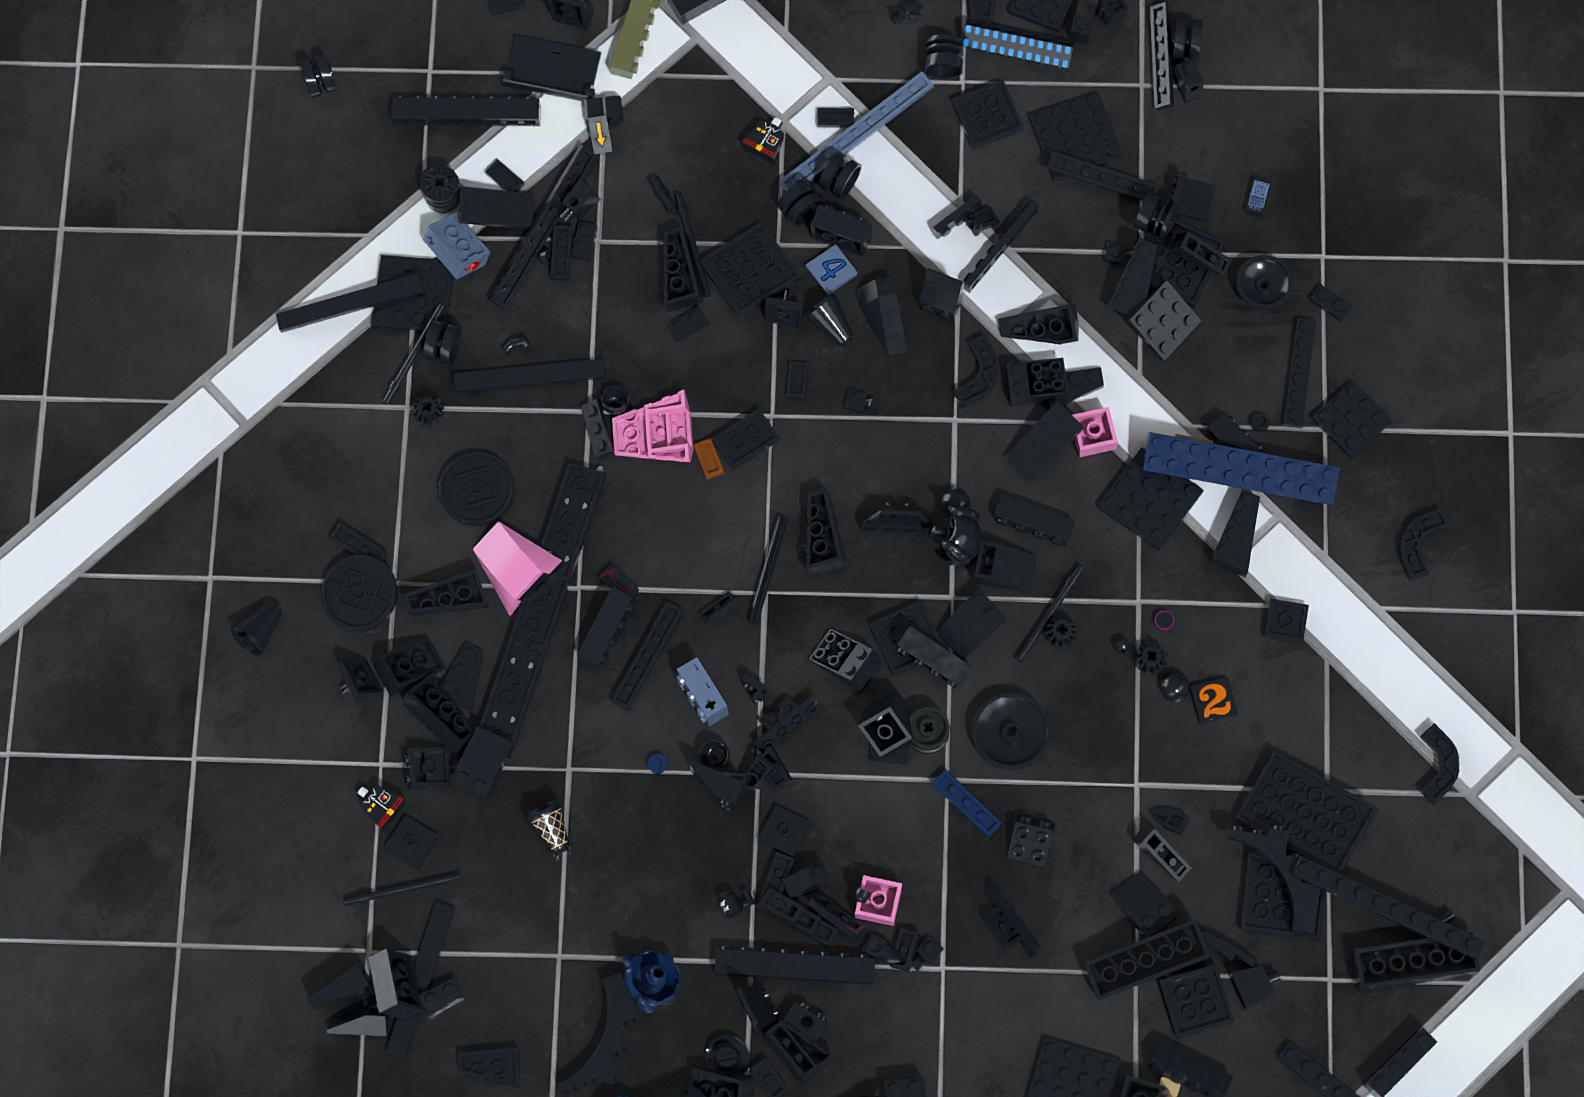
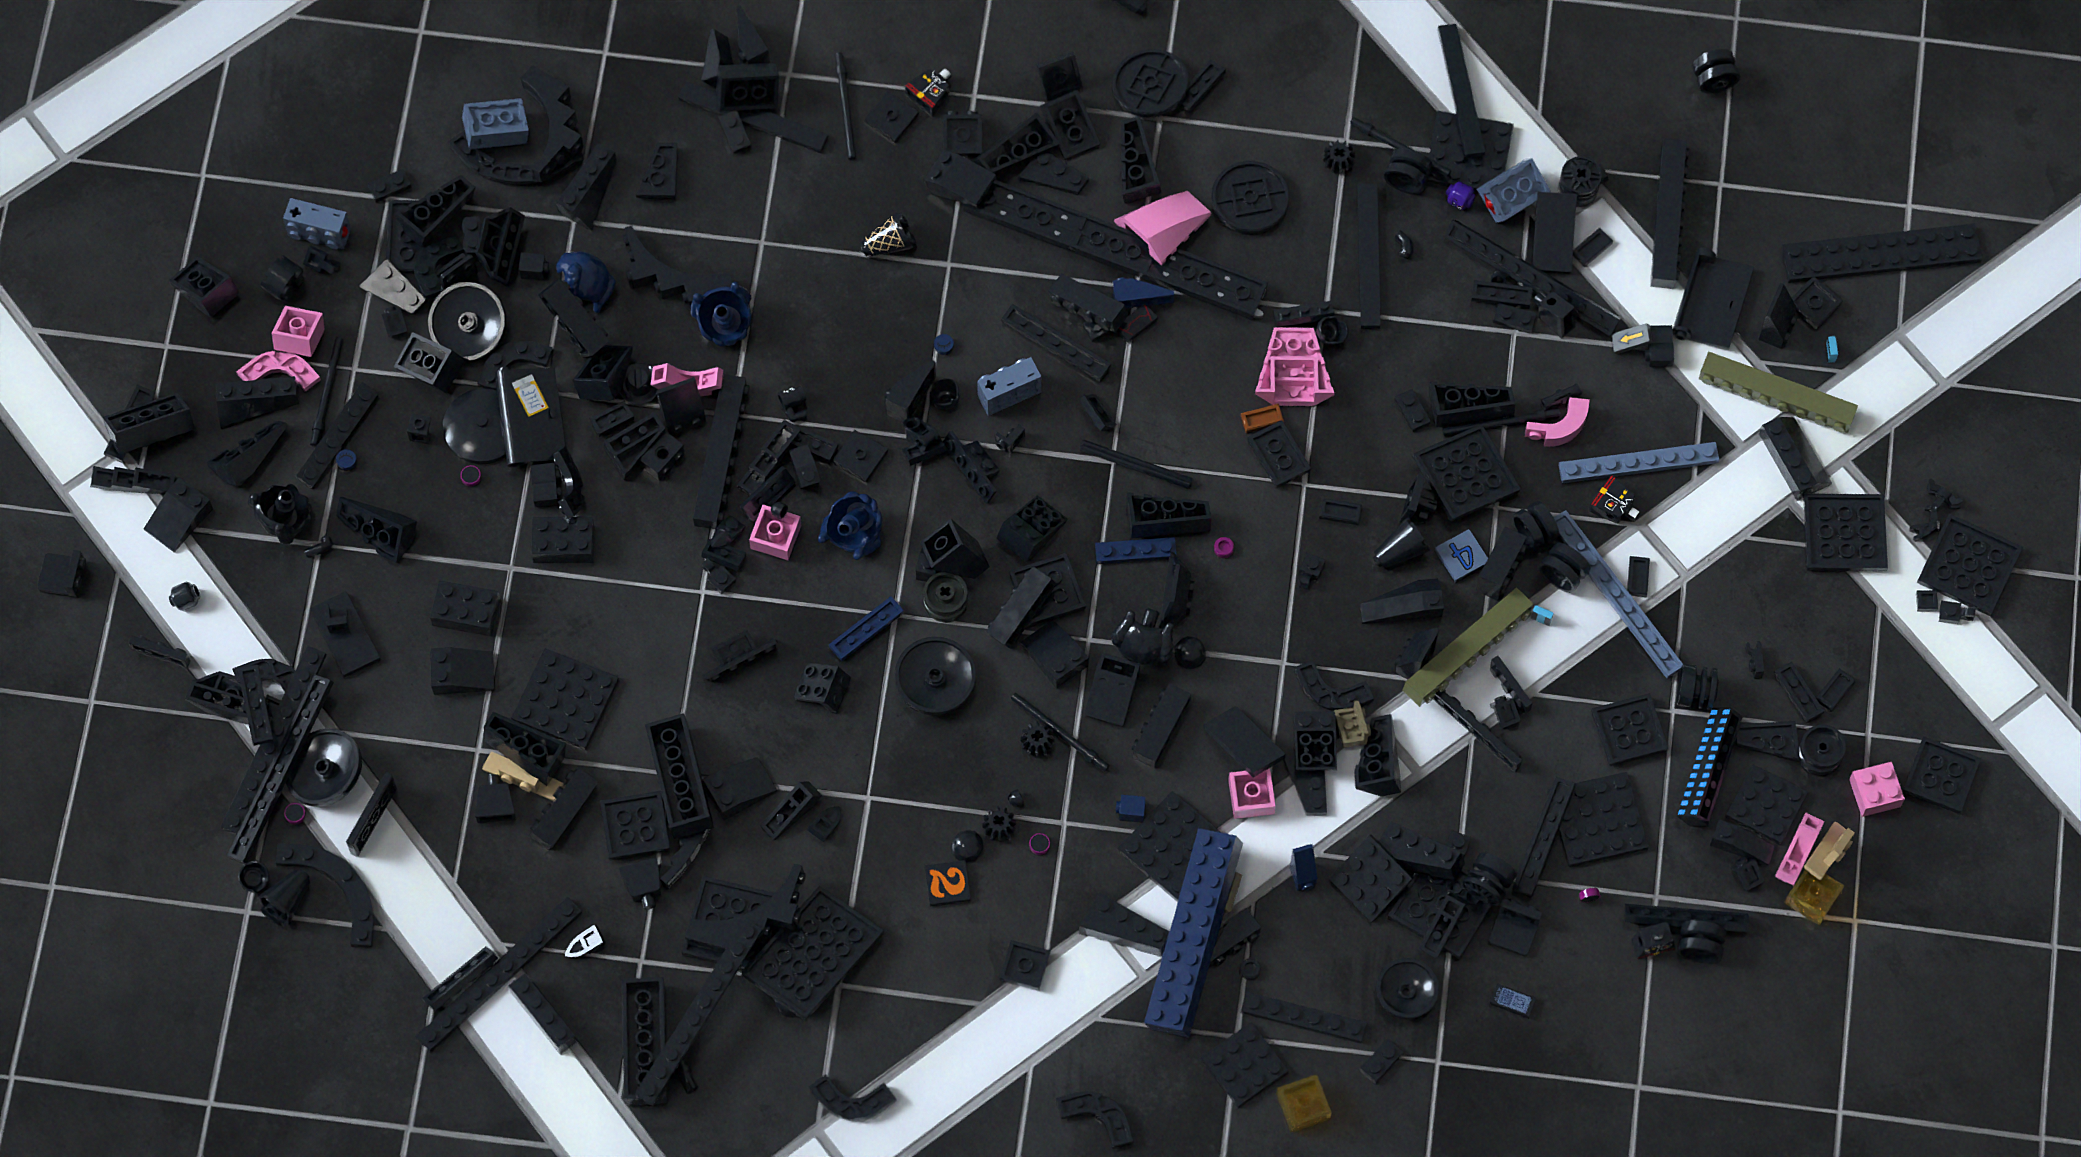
camera: 90 degrees right, 5 degrees down
none -> plate [565,925,606,957]
none -> bright pink arch [651,363,723,396]
none -> dark blue piece [818,491,883,560]
none -> dark blue plate [1095,537,1176,564]
none -> dark blue slope [1112,277,1174,309]
none -> dark blue brick [1116,795,1146,823]
none -> magenta tile [1214,537,1234,558]
none -> clear yellow brick [1276,1074,1331,1133]
none -> dark blue slope [1289,843,1318,891]
none -> dark tan bracket [1334,701,1371,748]
none -> olive brick [1402,587,1533,707]
none -> dark purple head [1446,181,1476,210]
none -> bright pink arch [1525,397,1589,447]
none -> medium azure tile [1531,605,1554,626]
none -> sand blue plate [1559,442,1719,483]
none -> magenta tile [1579,888,1601,902]

